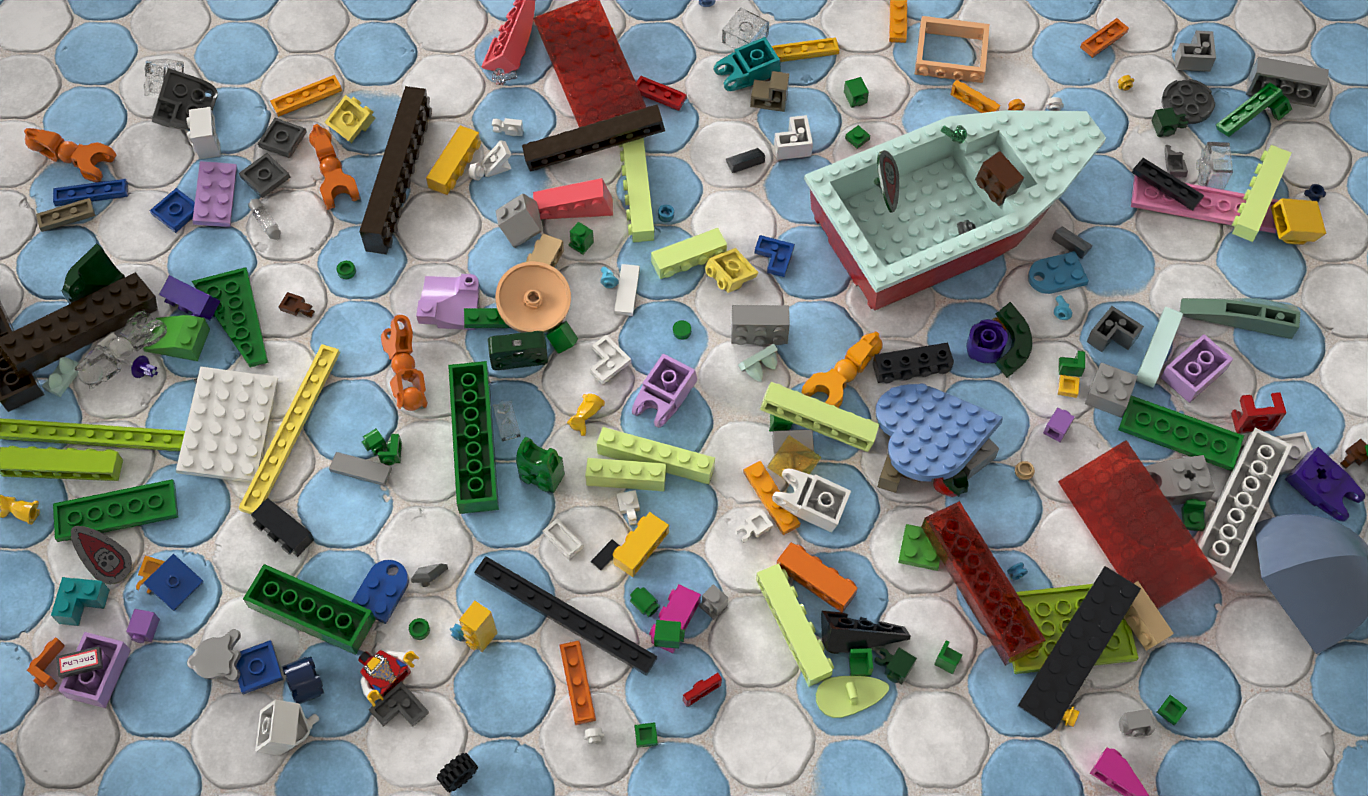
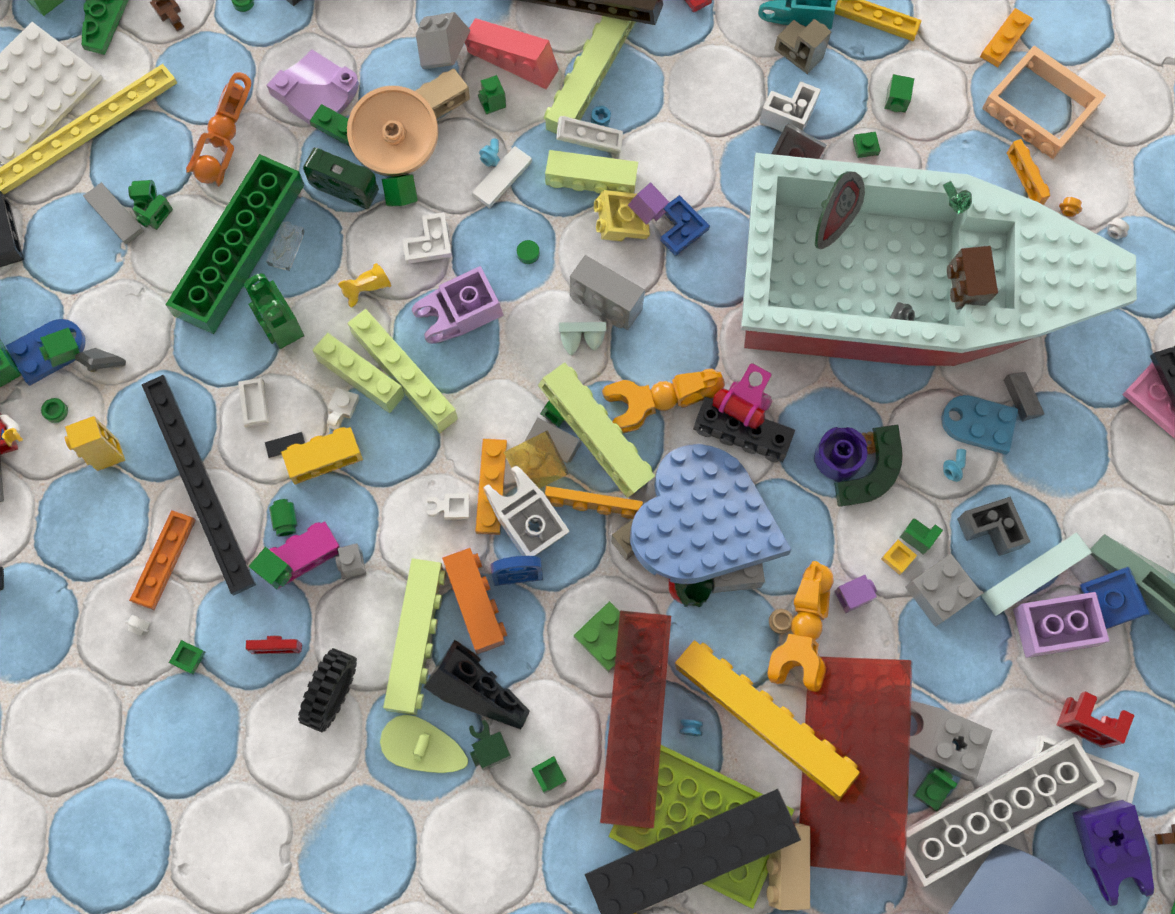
camera: 30 degrees right, 10 degrees up
black slope [726,148,765,173] -> none
green panel [848,648,873,677] -> none
green plate [1118,395,1244,471] -> none
none -> green brick [39,327,80,367]
none -> black tyre [298,648,357,733]
none -> blue plate [491,556,543,586]
none -> light orange plate [545,486,643,519]
none -> white tile [556,116,623,154]
none -> medium lavender brick [628,182,669,225]
none -> yellow brick [675,640,860,801]
none -> piece [712,363,772,429]
none -> light orange piece [768,561,834,692]
none -> dark grey bracket [771,123,827,160]
none -> blue tile [1080,567,1150,629]

